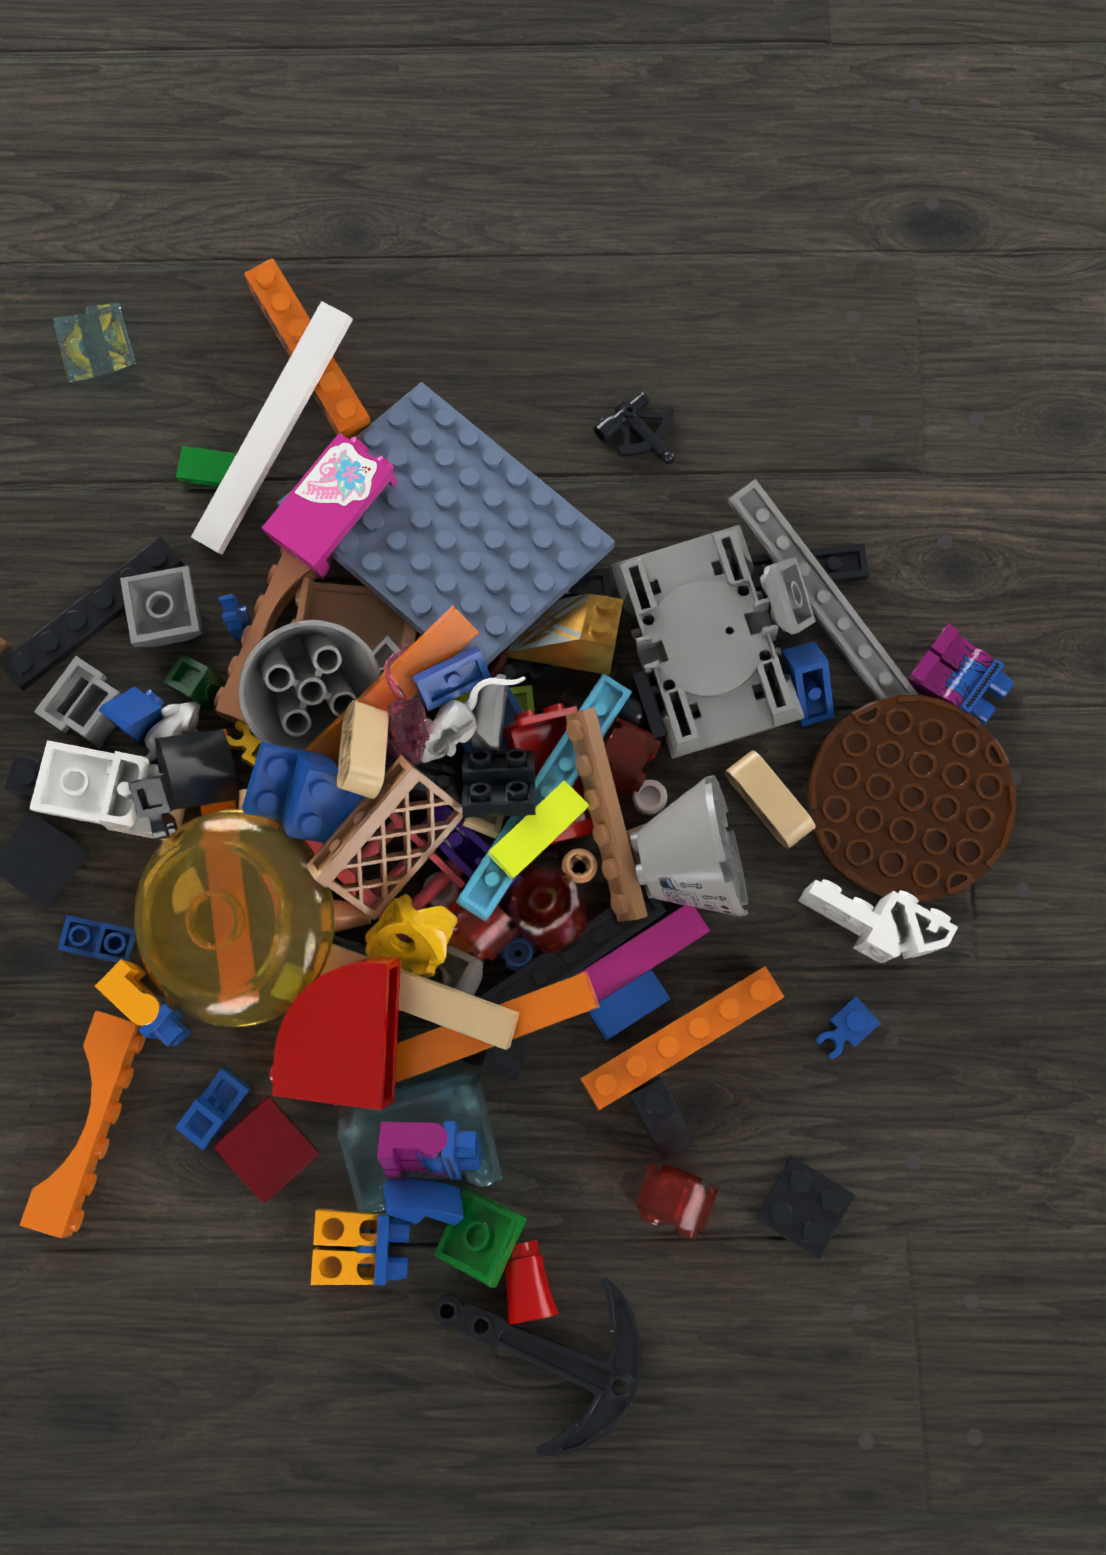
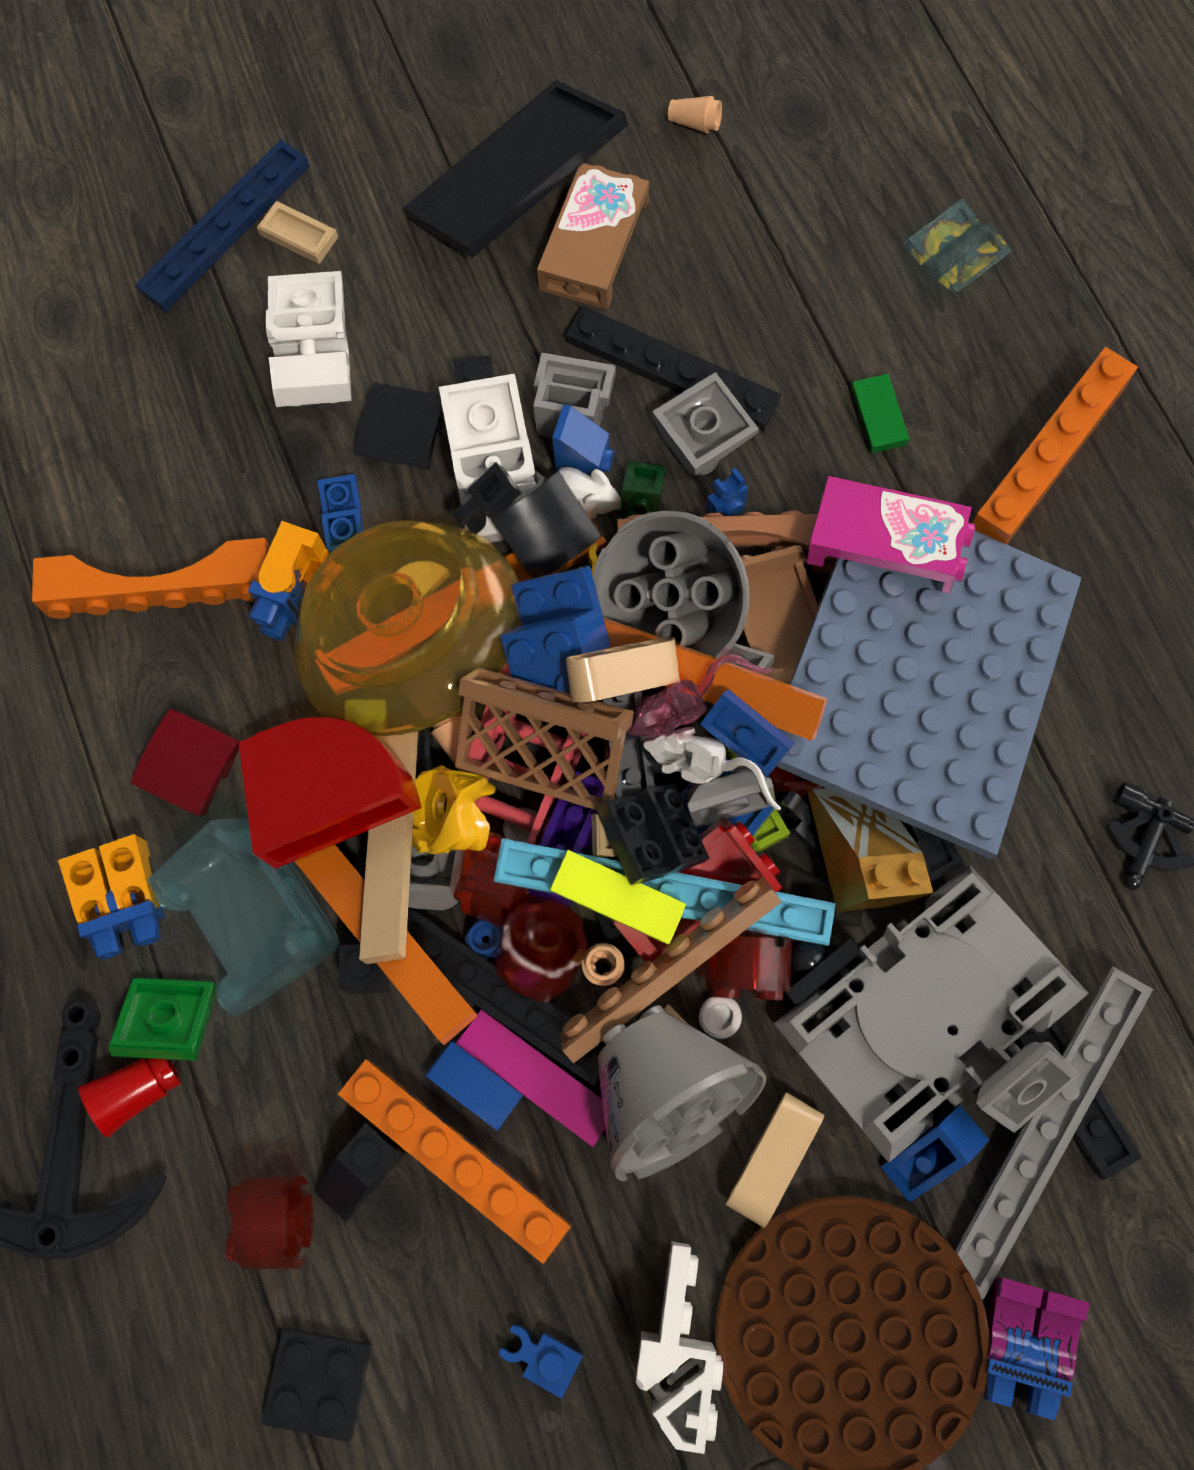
camera: 75 degrees right, 5 degrees down
blue slope [175,1066,253,1150] -> none
white tile [191,301,353,555] -> none
magenta hips [377,1121,482,1180] -> none
blue slope [383,1179,464,1226] -> none

